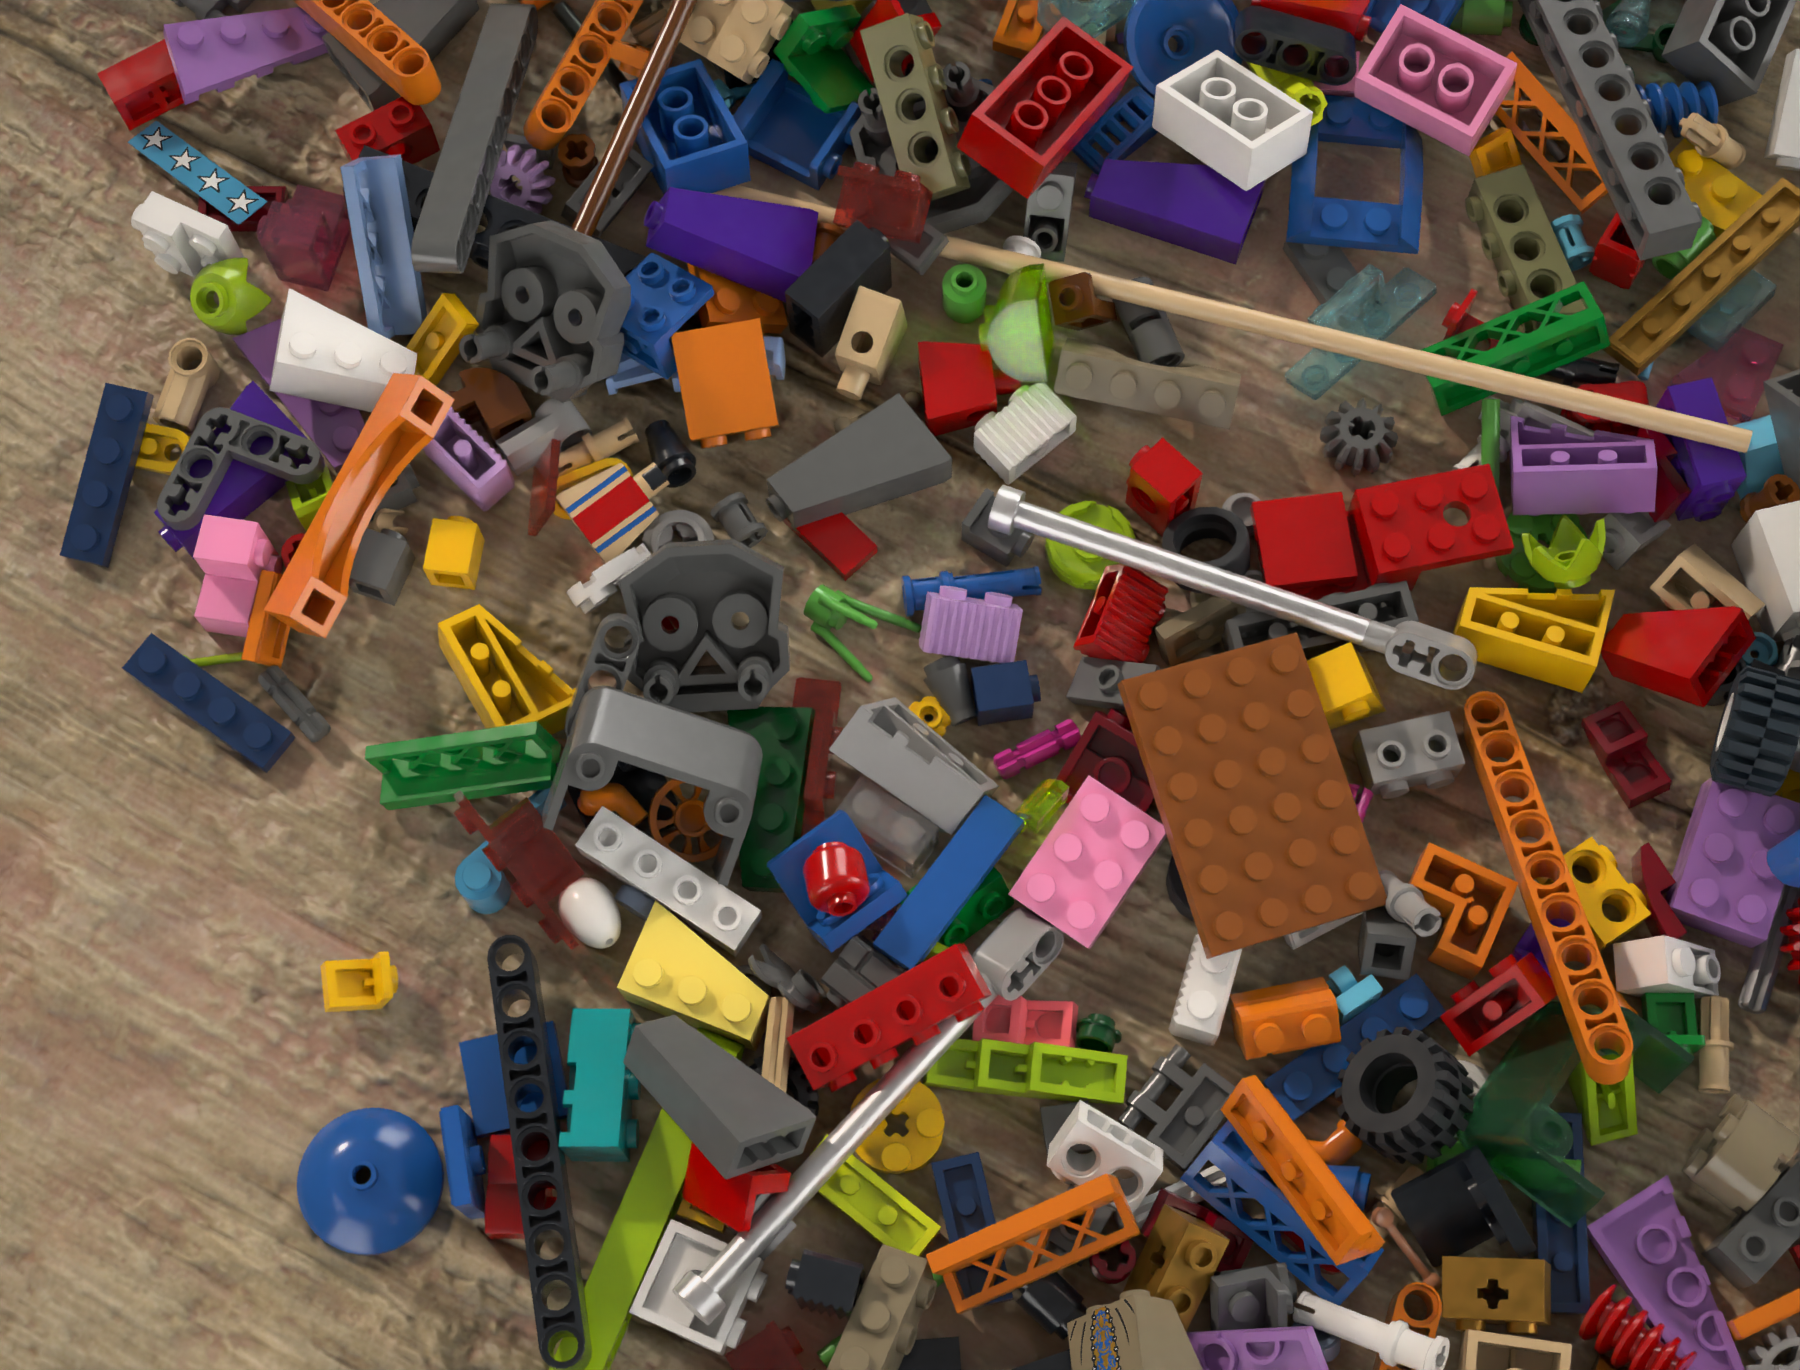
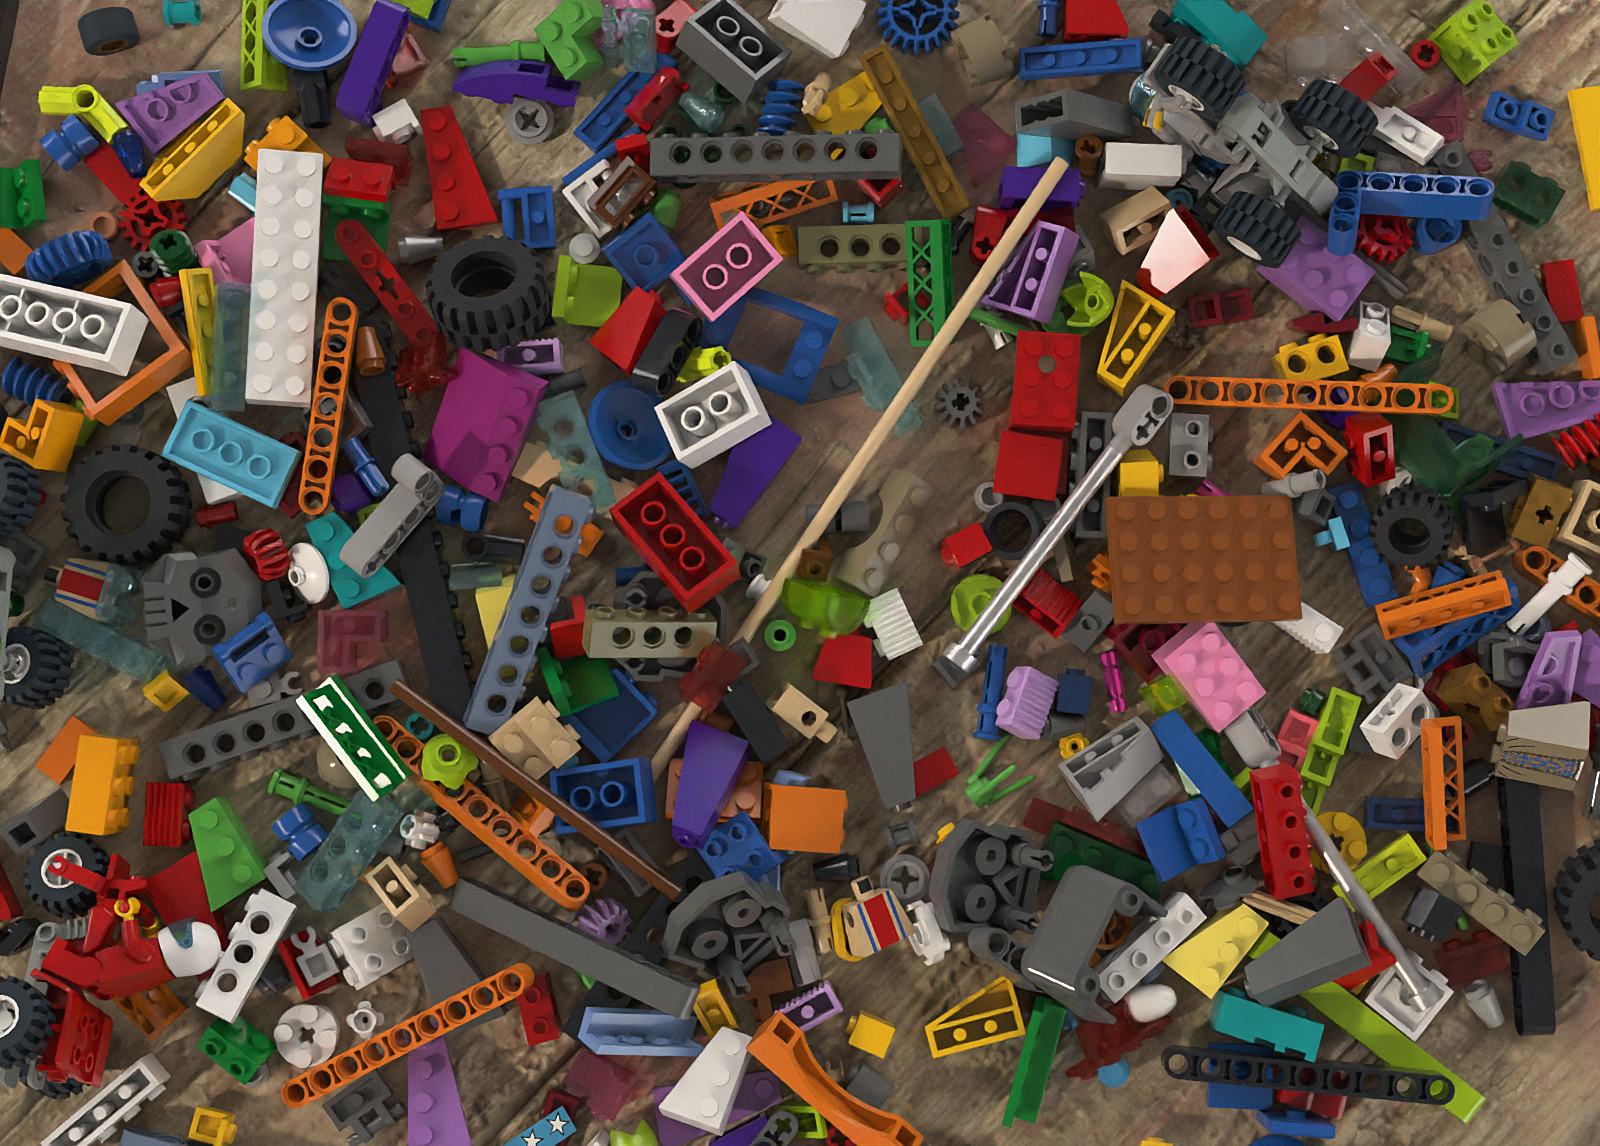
camera: 75 degrees left, 15 degrees up
clear red piece [528,439,561,536] -> none
red head [803,842,870,917] -> none
orange brick [1229,977,1341,1060] -> none

